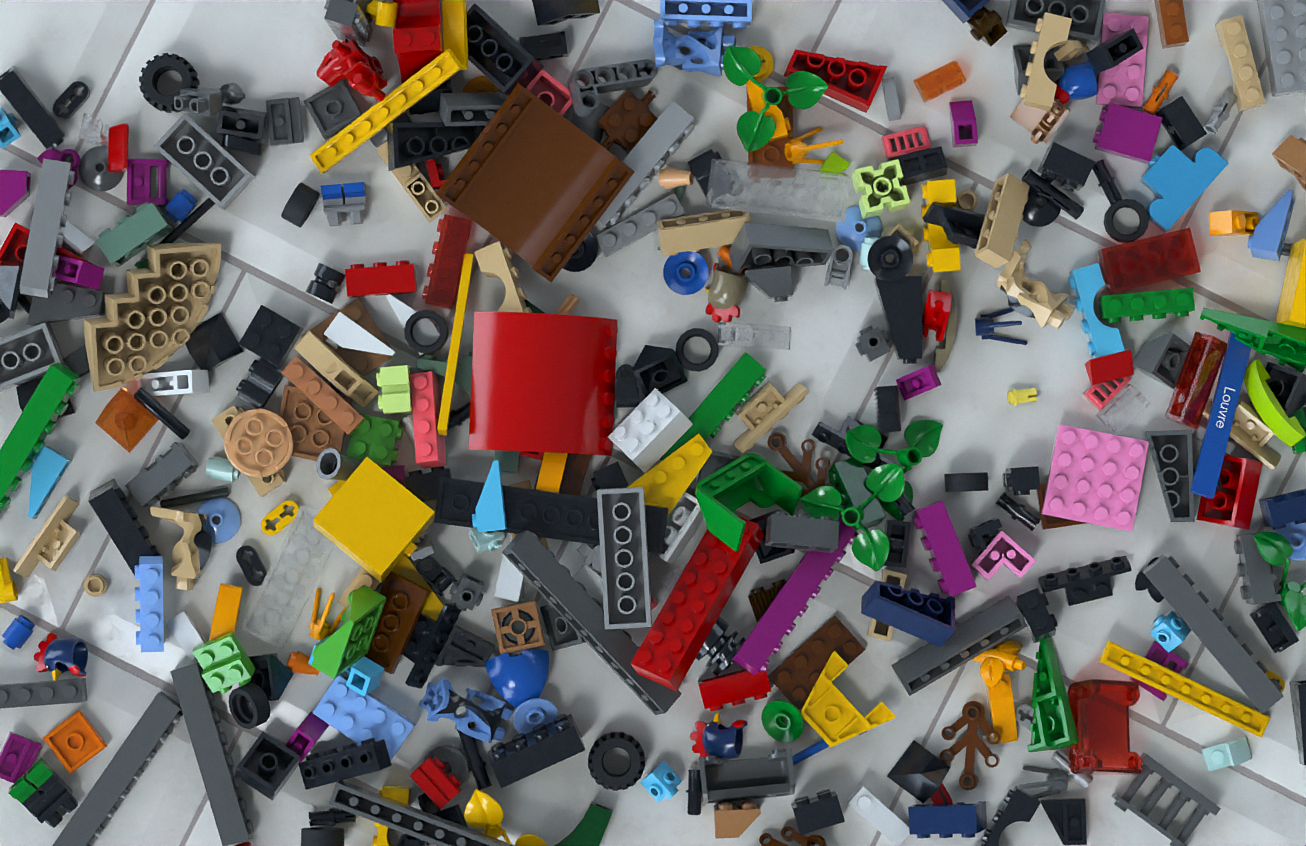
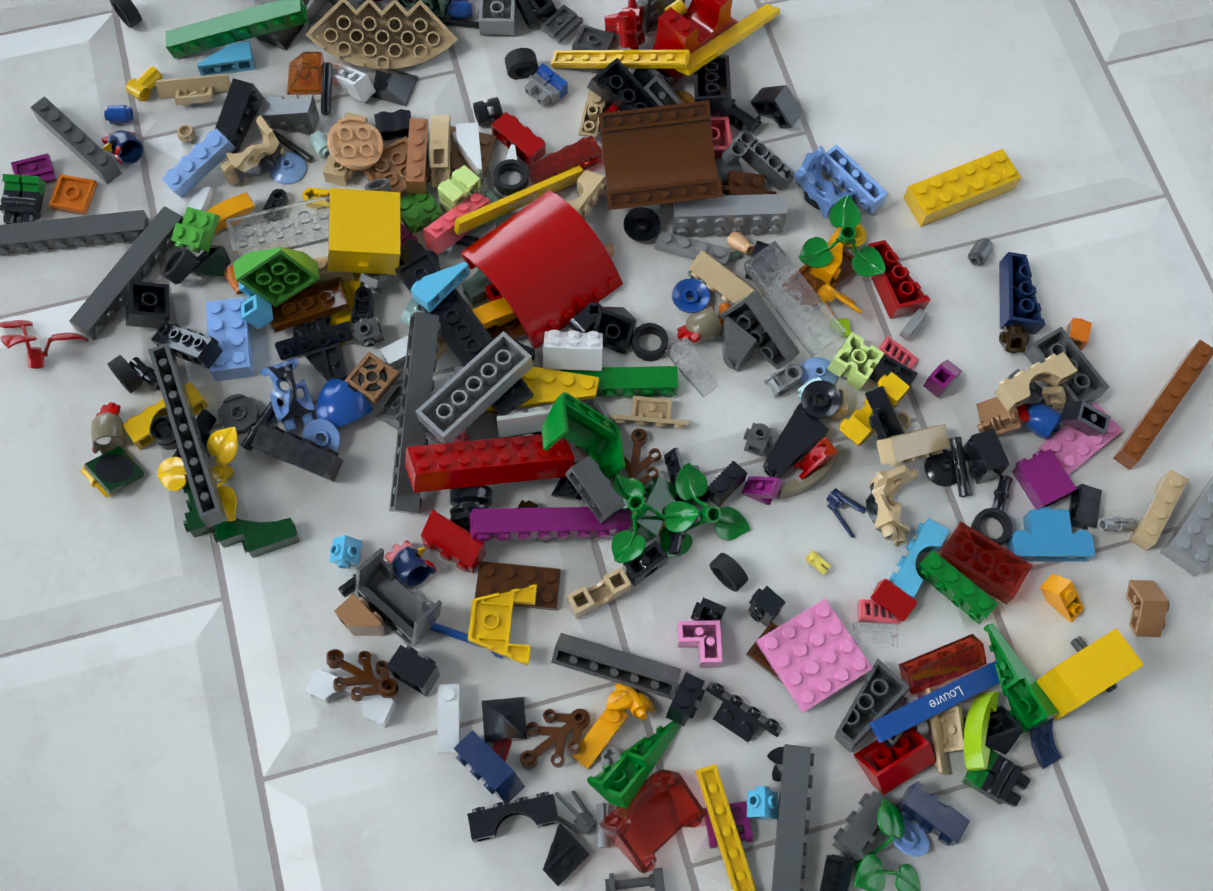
camera: 40 degrees right, 20 degrees down
black brick [239,305,303,368] -> none
magenta slope [285,711,329,763] -> none
red brick [409,756,462,810] -> none
black tyre [588,732,645,791] -> none
green dish [761,700,804,743] -> none
dark blue wedge [861,581,955,647] -> none
magenta brick [912,501,977,597] -> none
clear orange hinge [913,61,967,103] -> none
black pin [995,492,1040,531] -> none
dark grey slope [1132,332,1197,390] -> none
orange pin [1142,70,1179,115] -> none
medium blue slope [1248,190,1295,261] -> none

